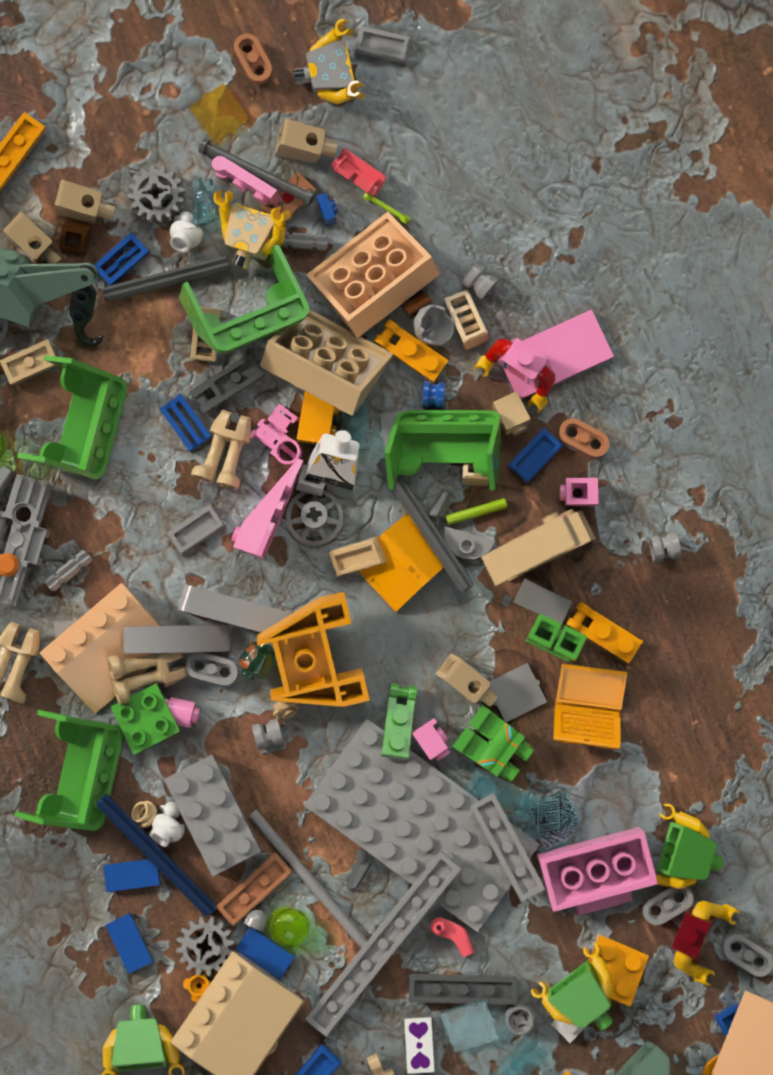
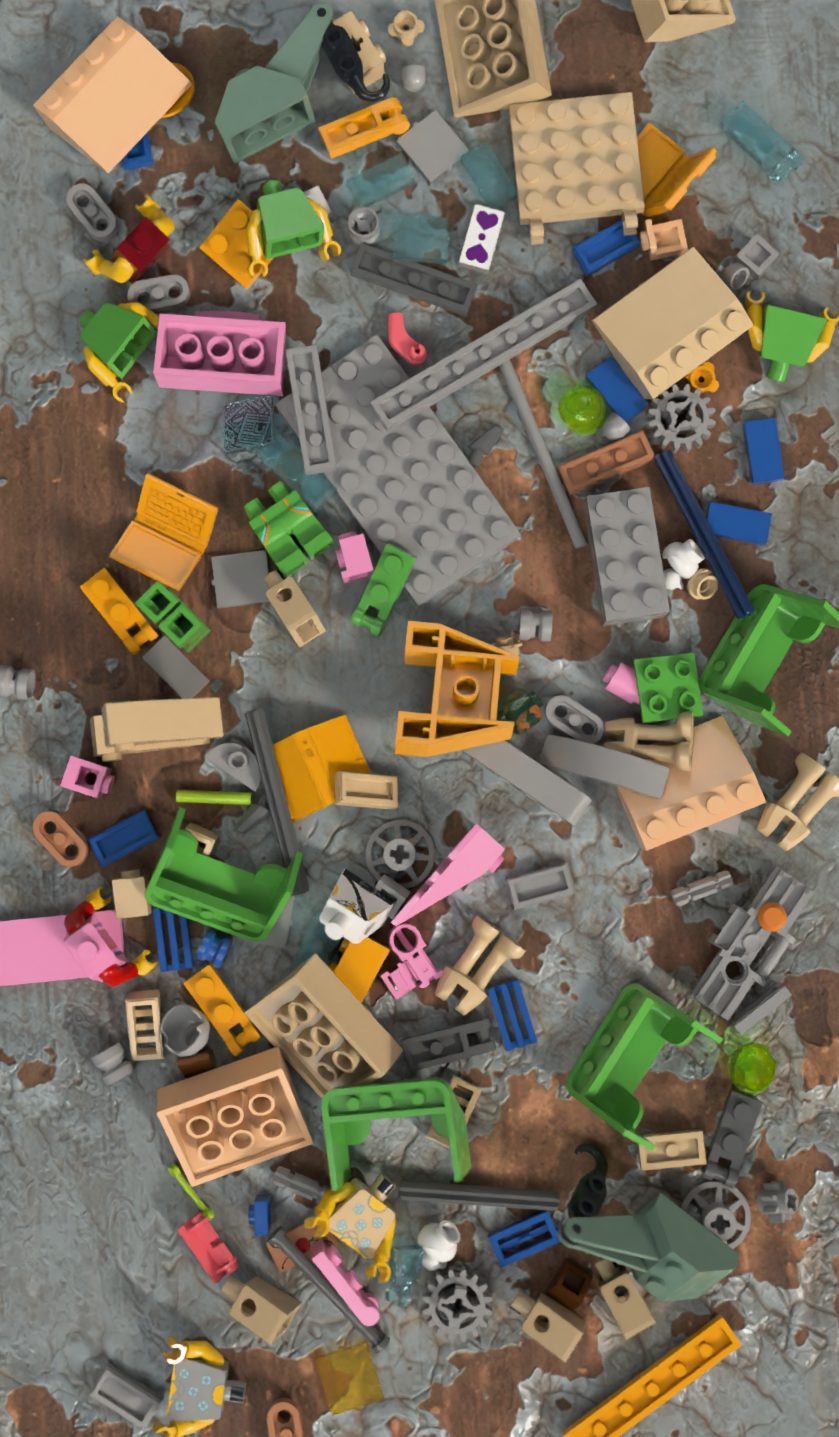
camera: 155 degrees left, 0 degrees up
none -> blue tile [153,908,194,972]

